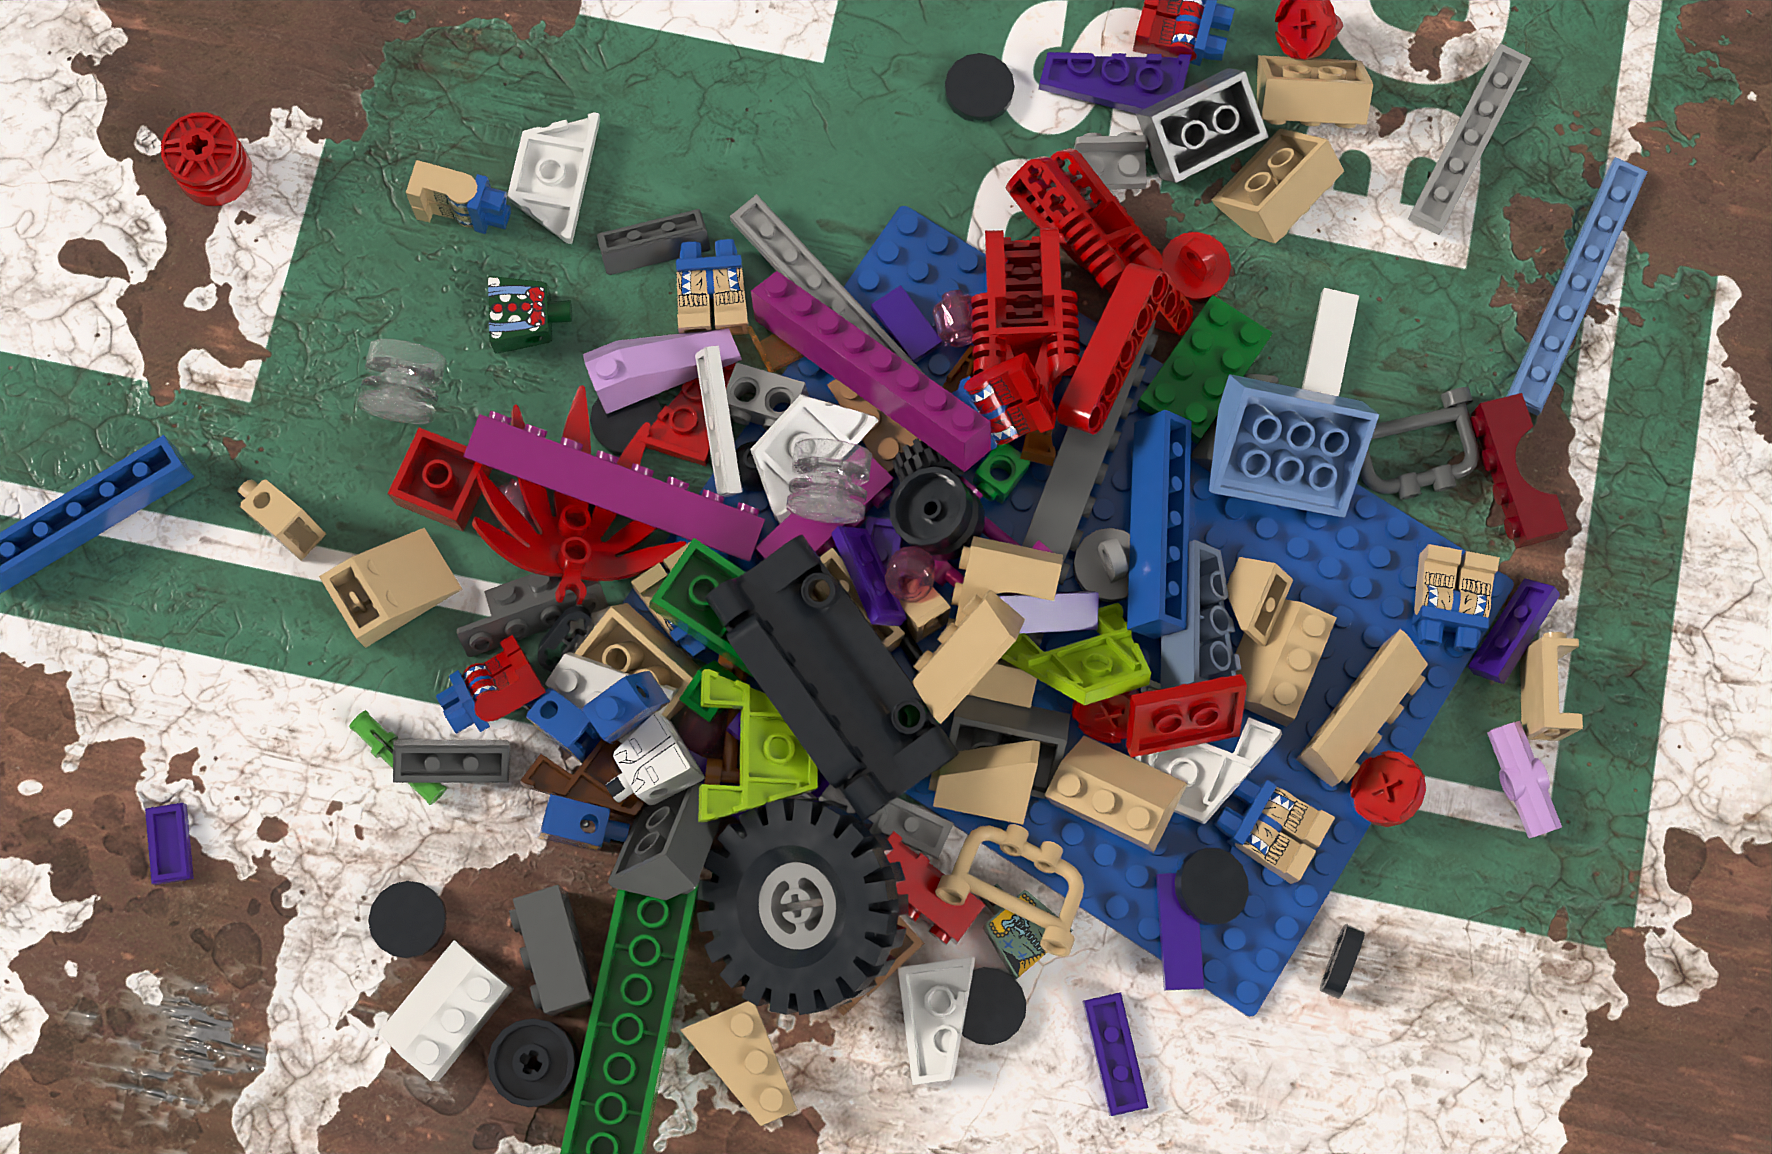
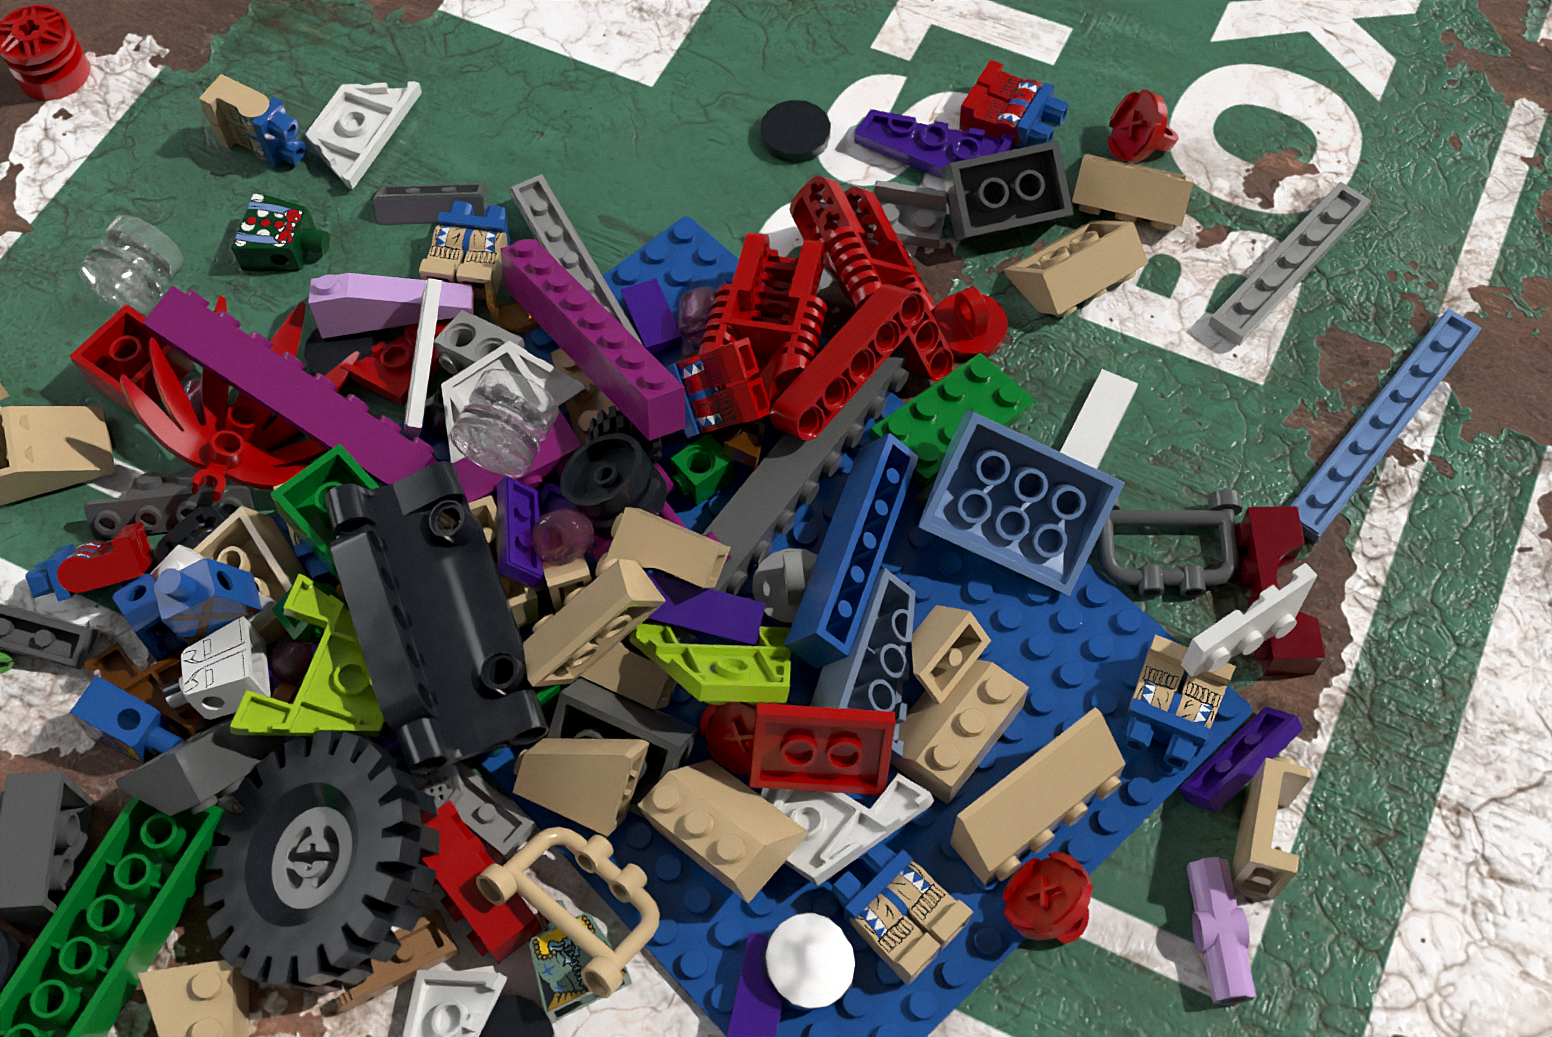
camera: 20 degrees right, 15 degrees down
none -> white wing [1181,563,1317,677]

